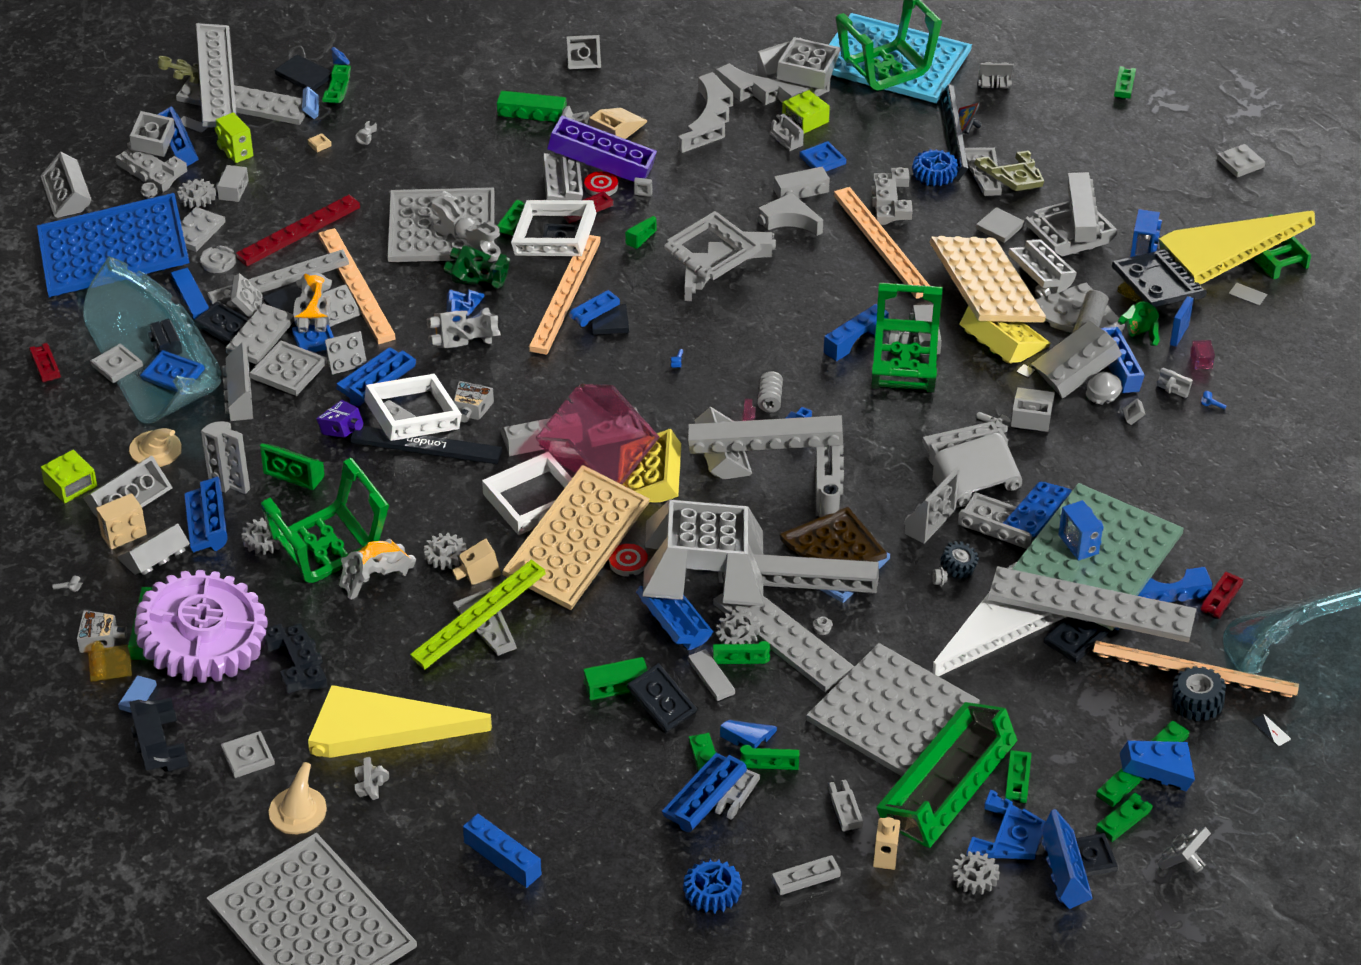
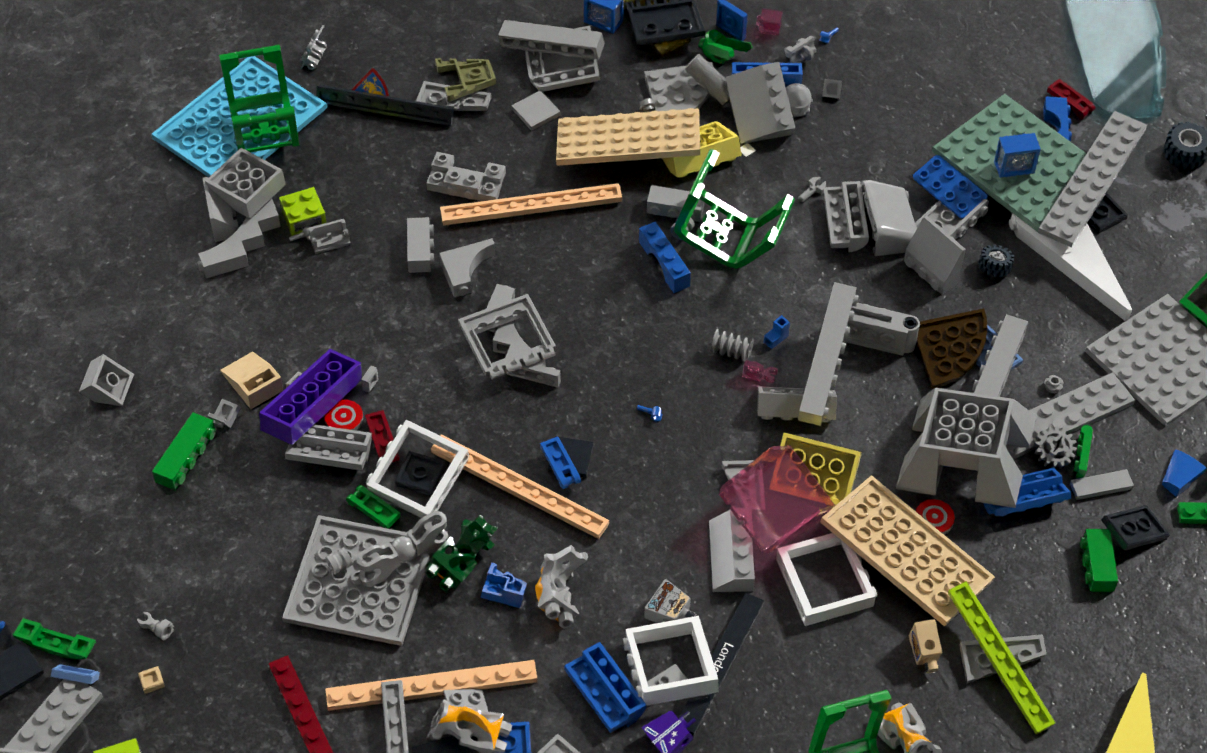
camera: 75 degrees left, 10 degrees up
light grey hinge [325,331,367,374] -> none
light grey gear [424,533,466,570] -> none
green slope [625,216,657,249] -> none
light grey arch [678,72,733,153] -> none
blue tile [800,141,847,172] -> none
blue gear [912,149,958,187] -> none
light grey plate [932,567,947,586] -> none
light grey brick [1008,240,1077,293] -> none
light grey slope [1011,387,1055,432] -> none
light nougat plate [1093,641,1299,697] -> none

